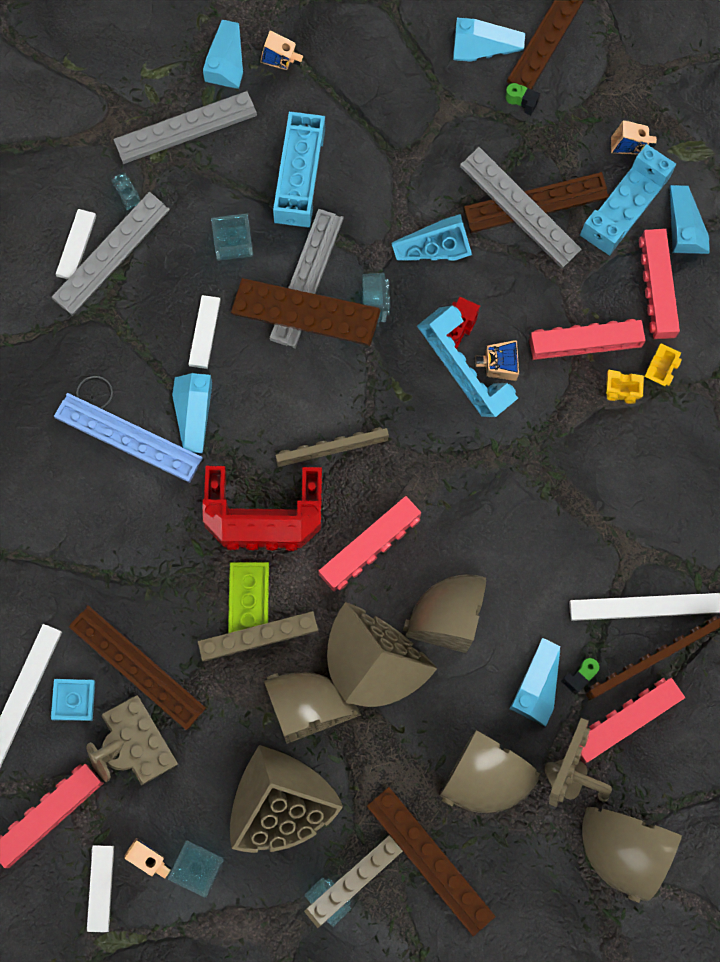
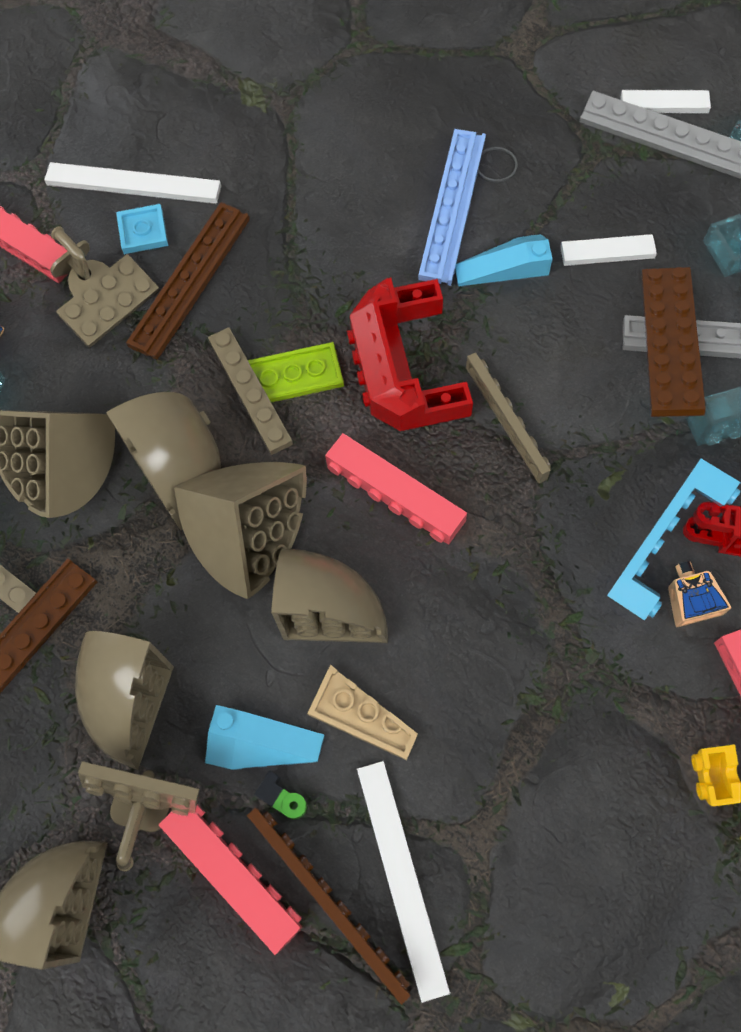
camera: 85 degrees right, 5 degrees down
none -> tan wing [307,665,418,760]

